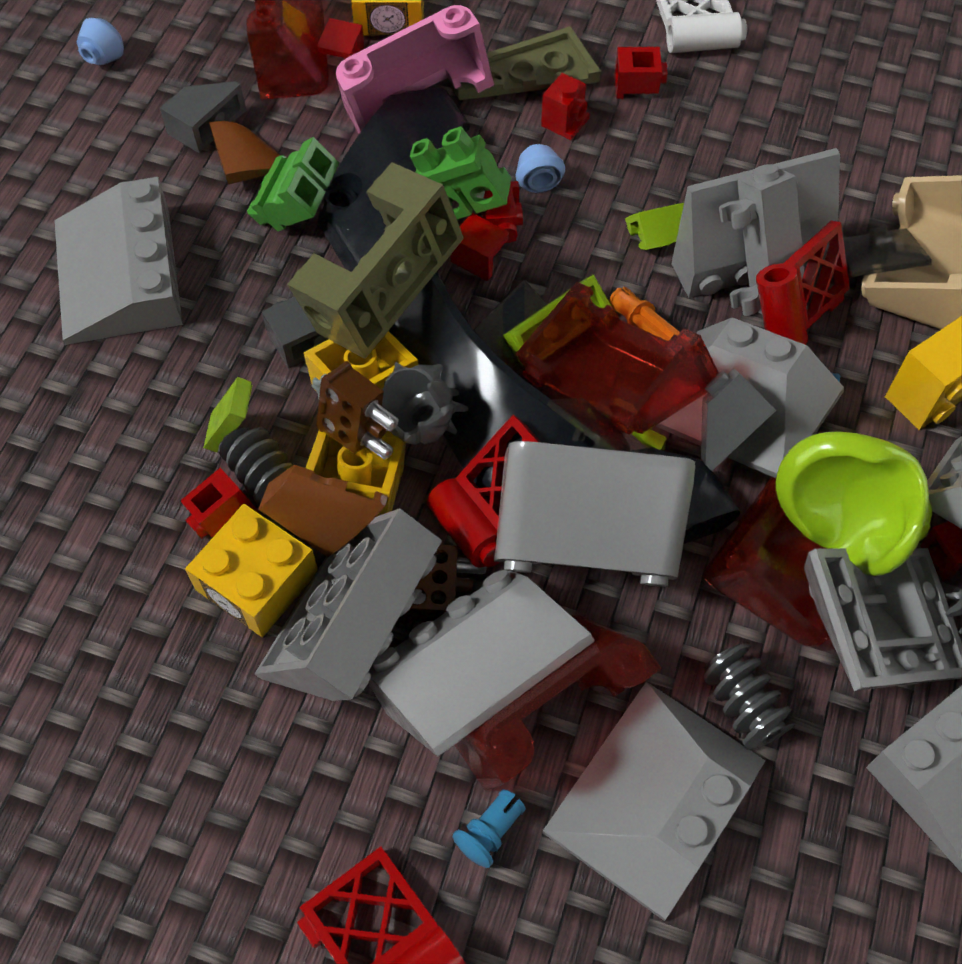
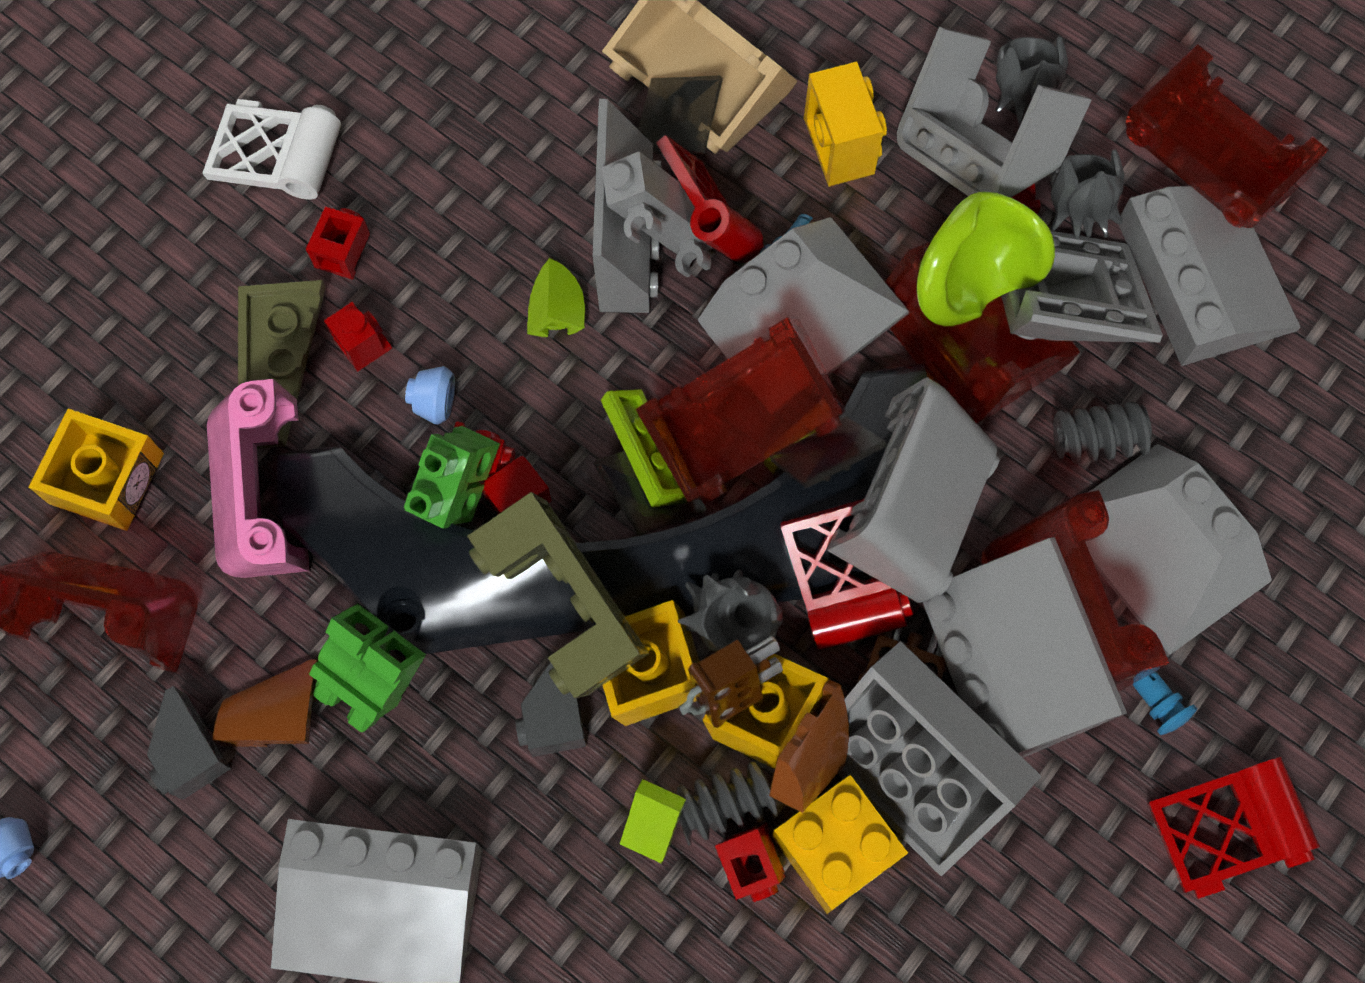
camera: 70 degrees left, 10 degrees up
red panel [317,18,364,60] -> none
orange axle [609,287,698,363] -> none
dark grey slope [701,368,776,471] -> none

